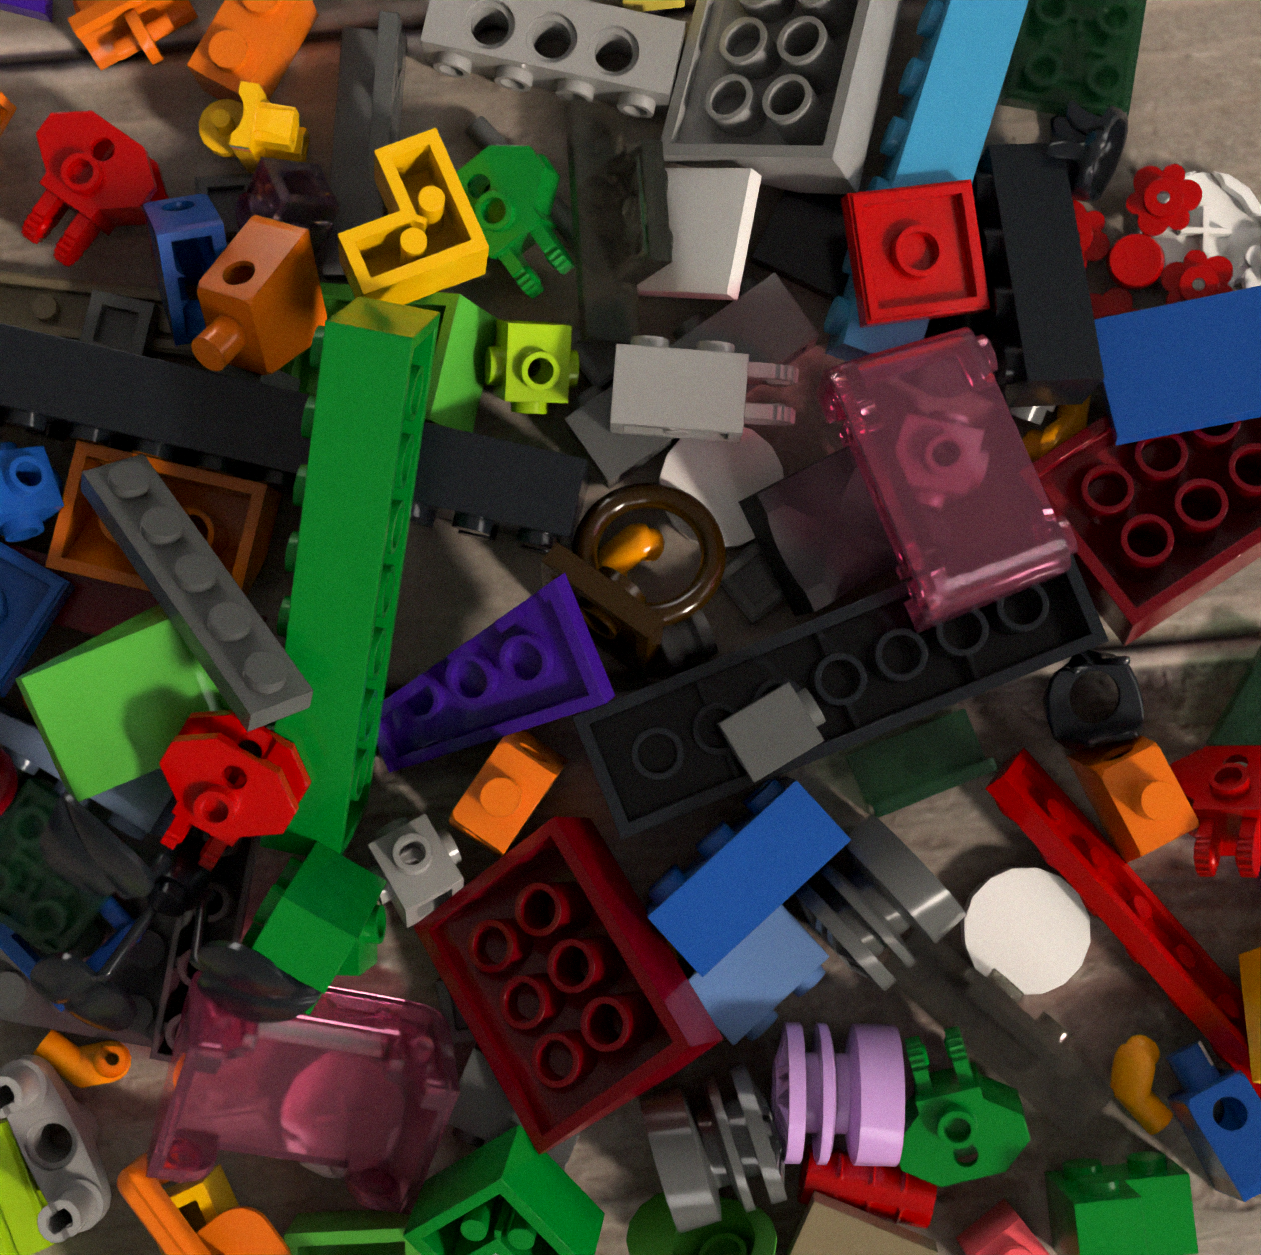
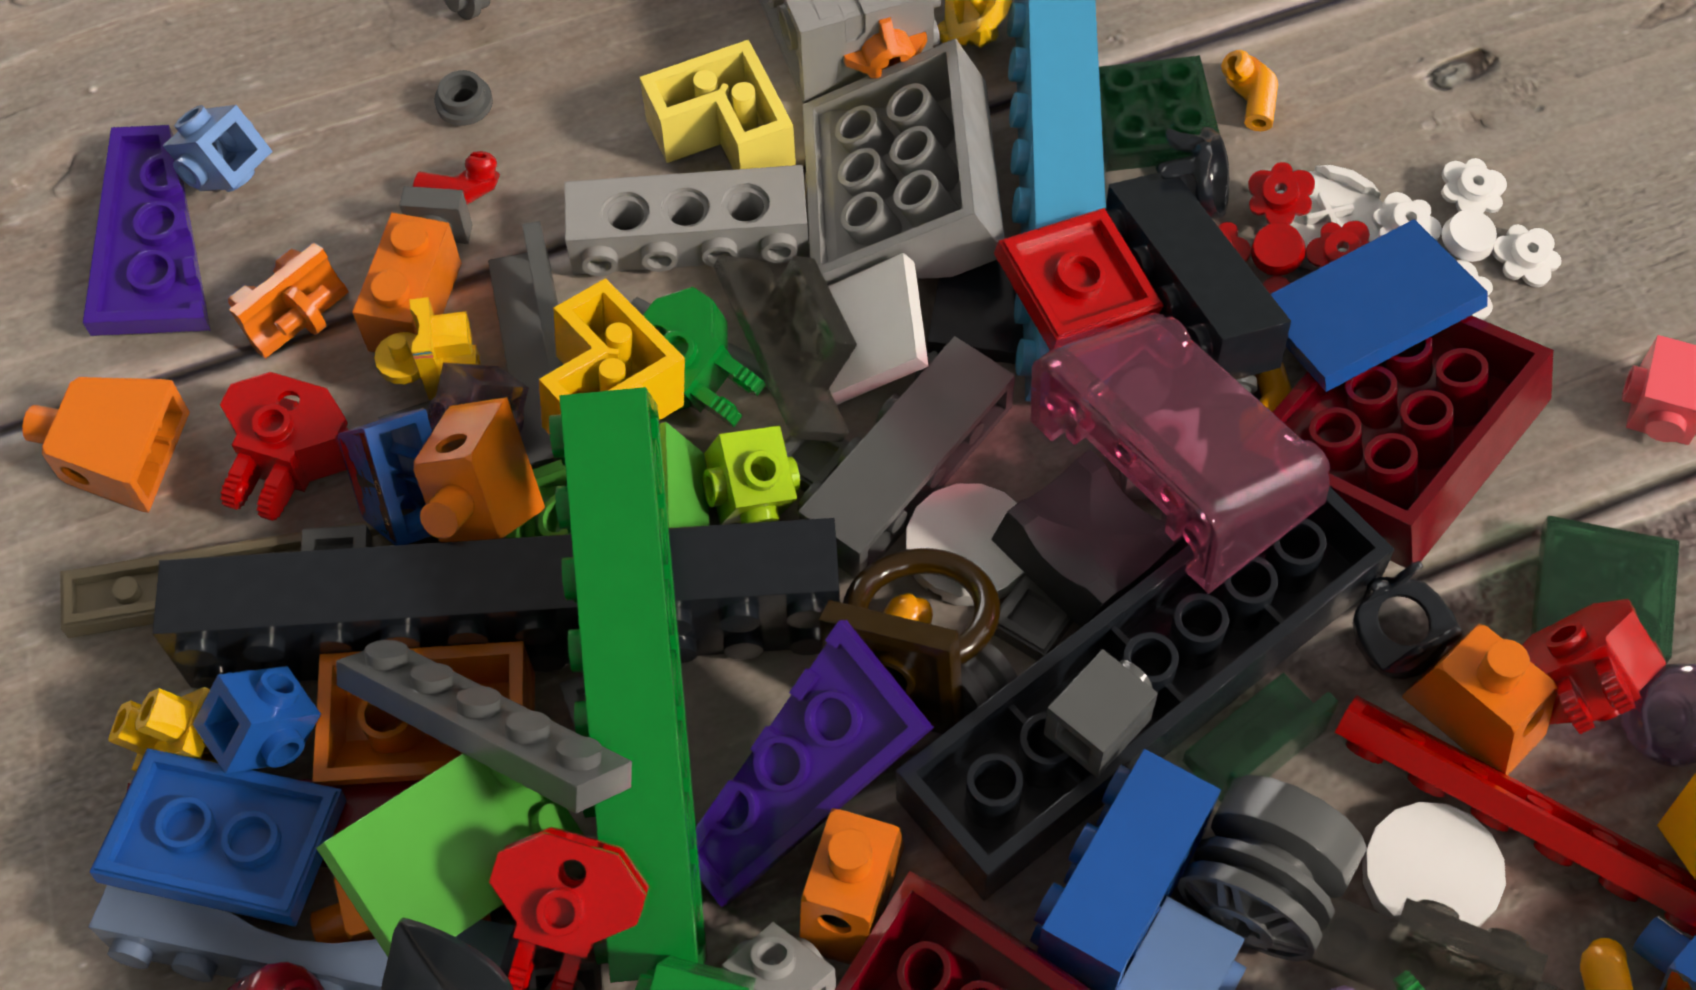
camera: 15 degrees left, 25 degrees down
light grey hinge [610,335,799,443] -> none
none -> light orange arm [1221,50,1278,132]

